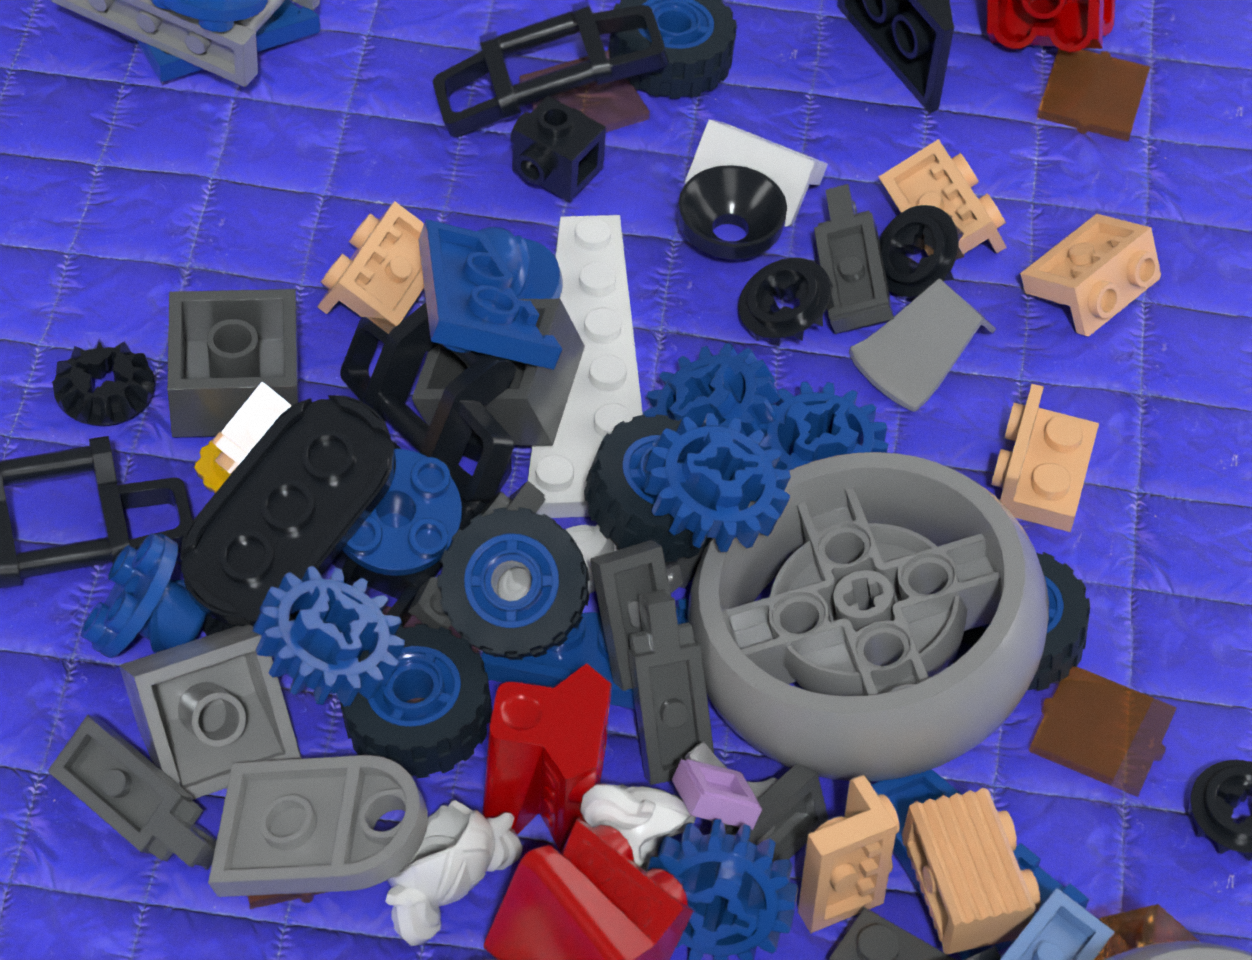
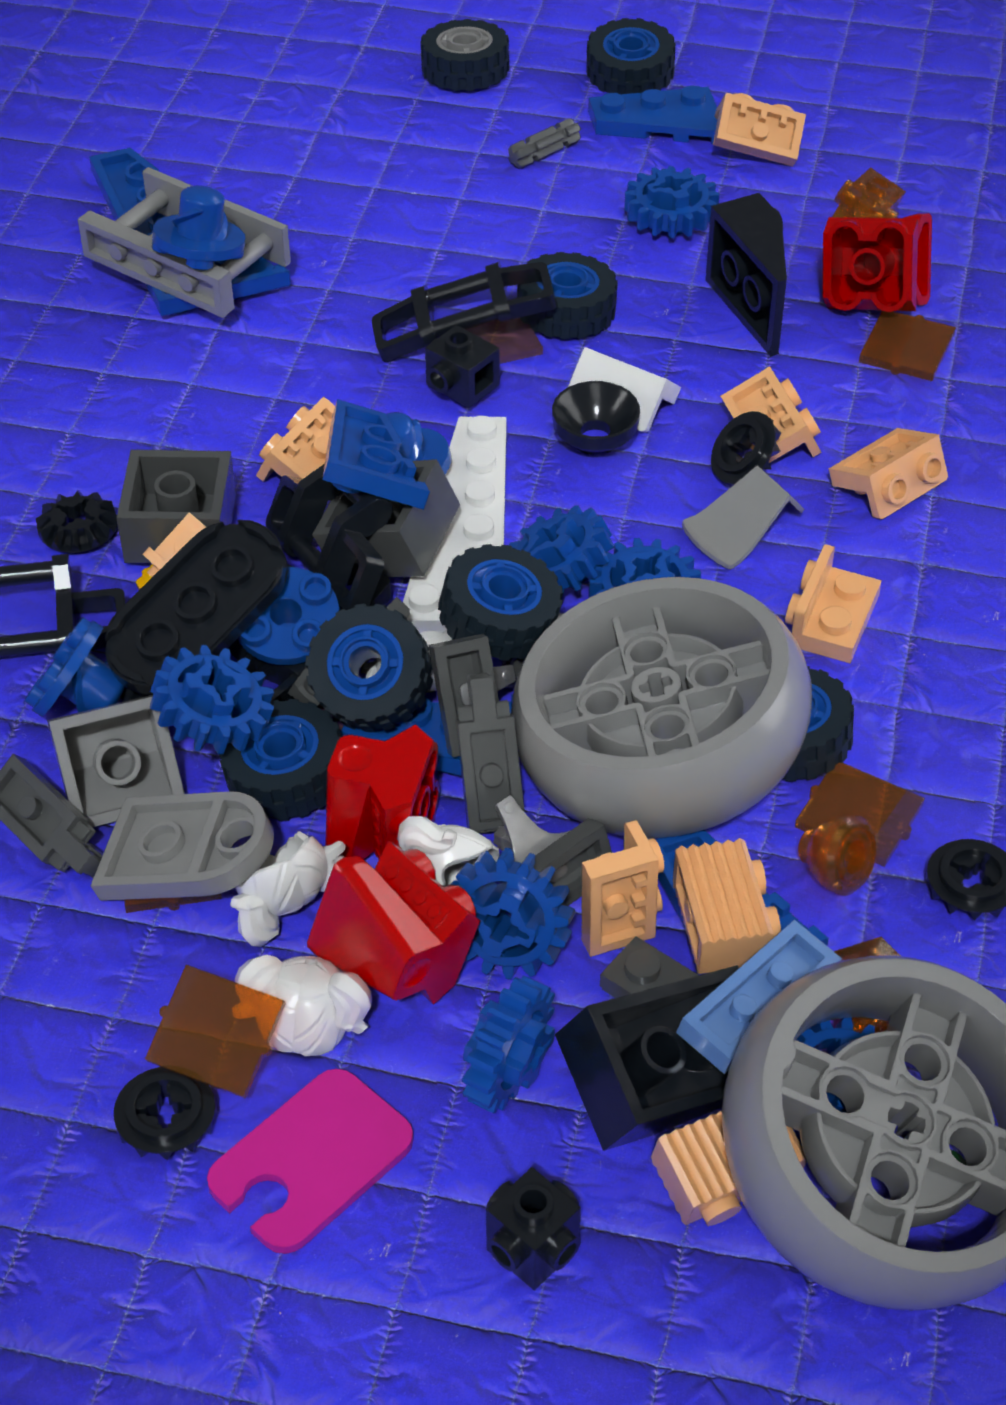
camera: 10 degrees right, 5 degrees down
blue gear [643,413,791,552] -> none
lavender tile [672,759,762,830] -> none
black gear [738,258,835,346] -> none
dark grey hinge [814,184,894,334] -> none
none -> clear orange brick [798,815,876,896]

